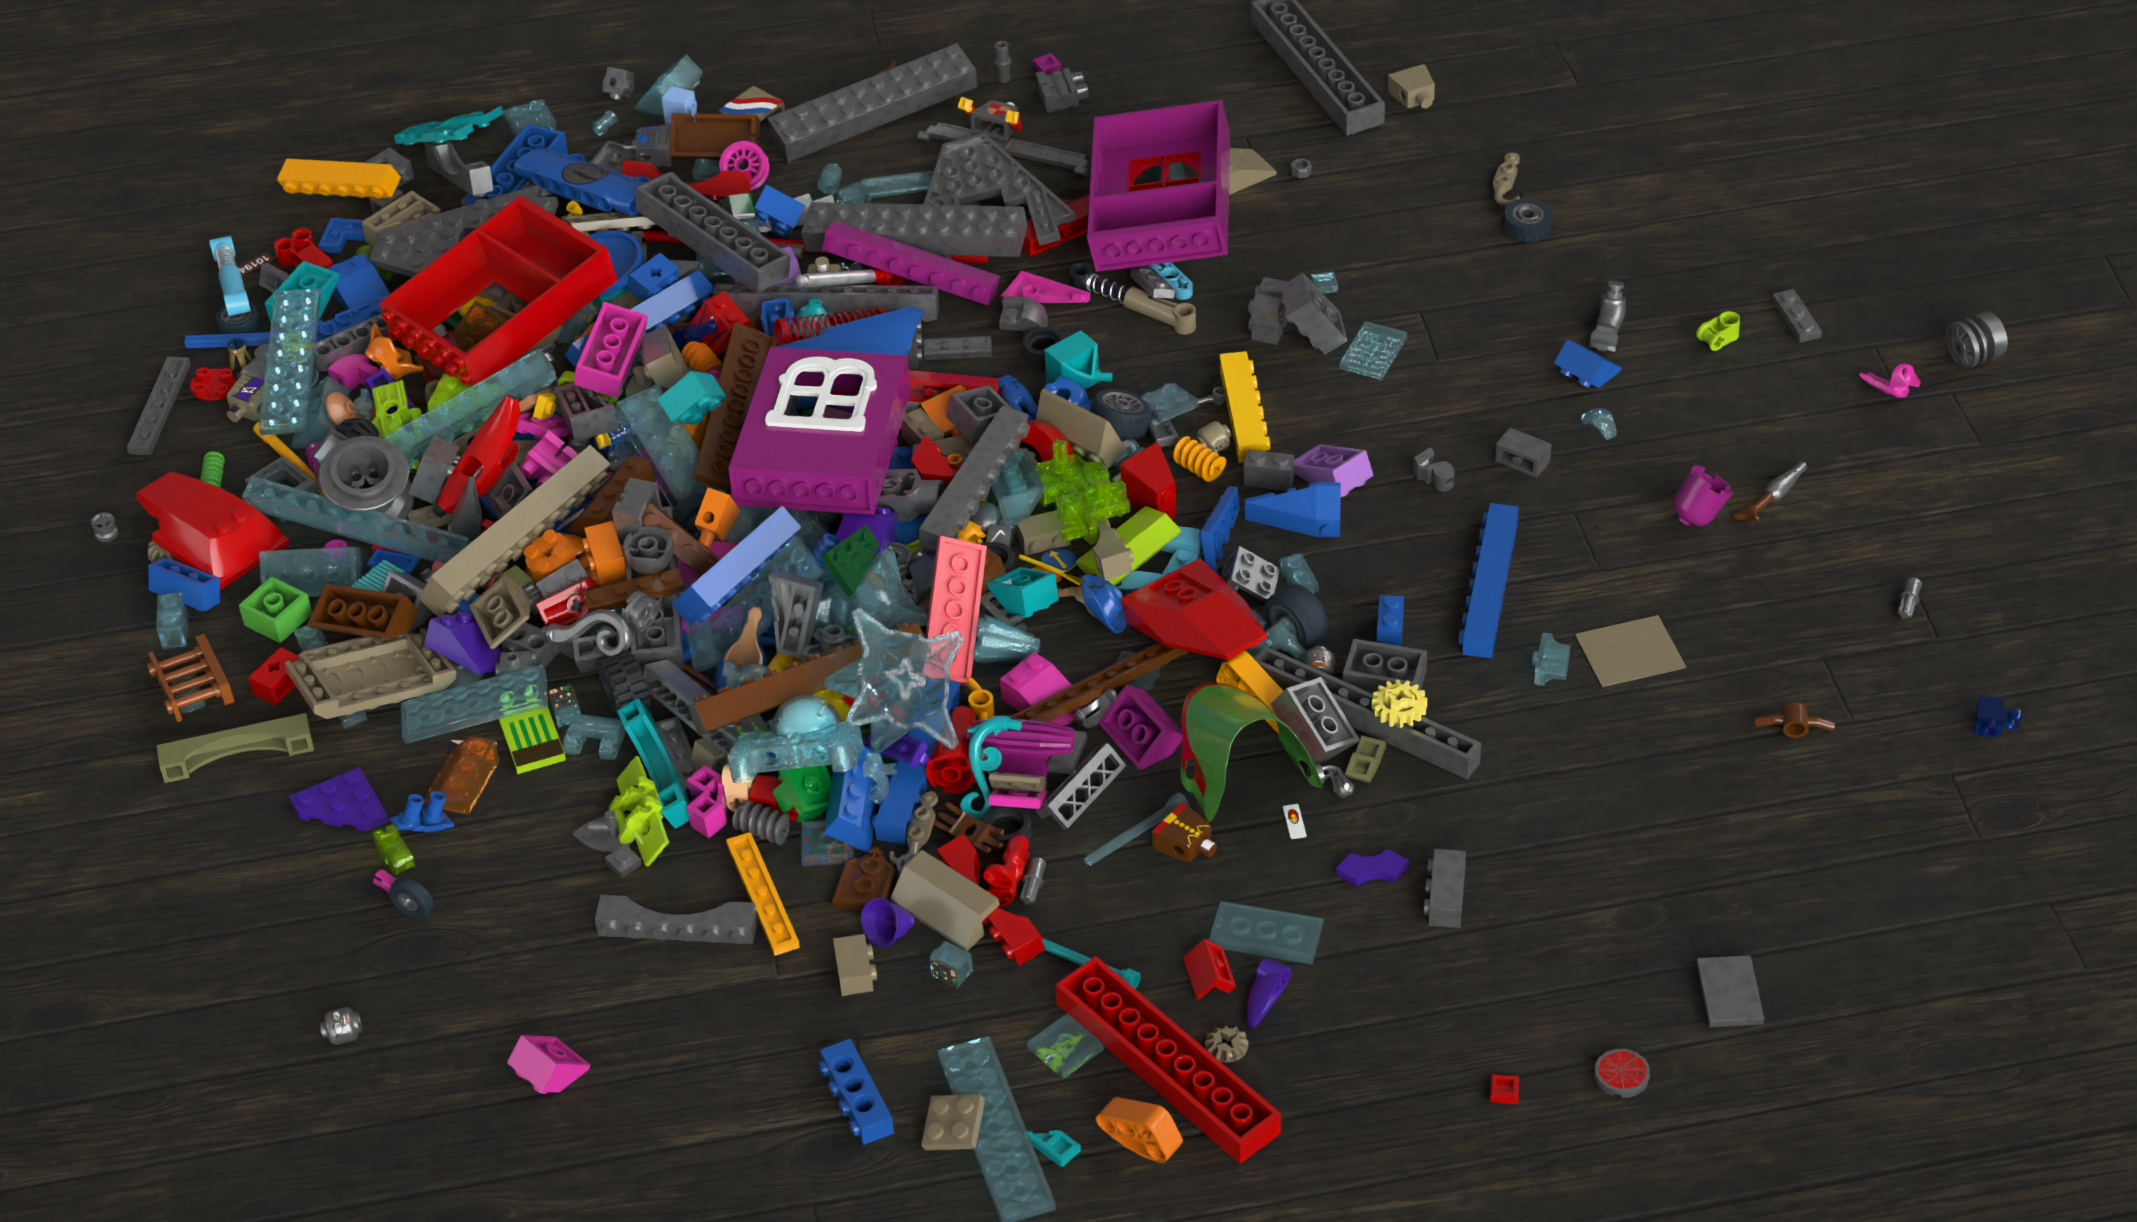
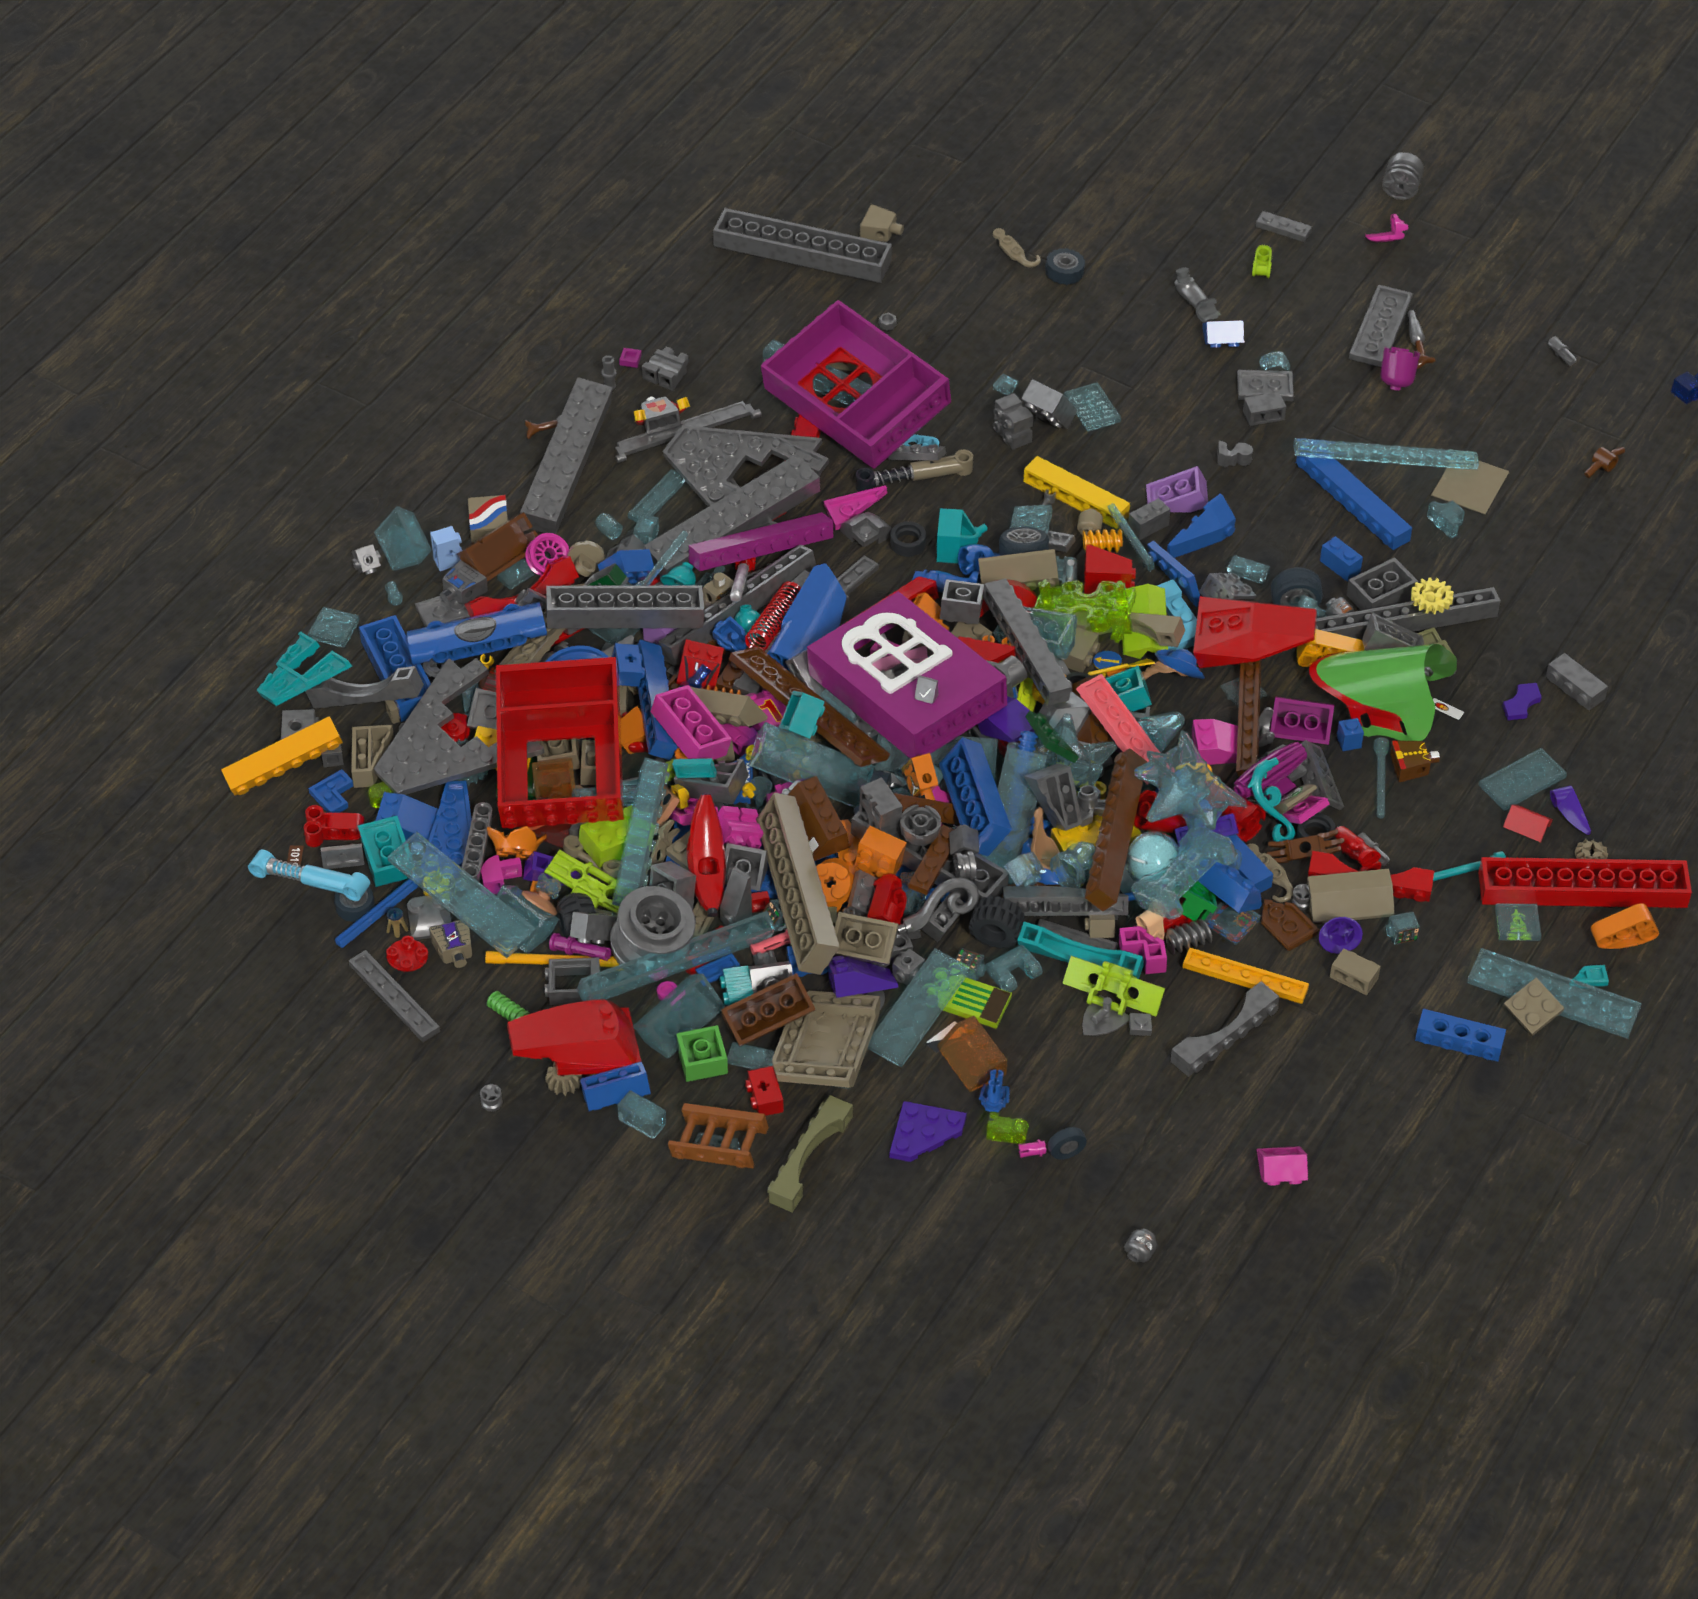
camera: 50 degrees left, 5 degrees up
none -> dark tan tile [567,541,605,577]
none -> clear light blue piece [634,531,688,586]
none -> teal hat [660,562,696,586]
none -> teal tile [672,758,717,778]
none -> flat silver slope [915,675,939,704]
none -> flat silver brick [949,825,979,856]
none -> clear light blue brick [1004,852,1046,887]
none -> clear light blue tile [1107,503,1155,571]
none -> flat silver tile [1237,370,1294,401]
none -> clear light blue plate [1293,438,1479,470]
none -> blue brick [1337,718,1364,751]
none -> flat silver plate [1349,285,1413,367]

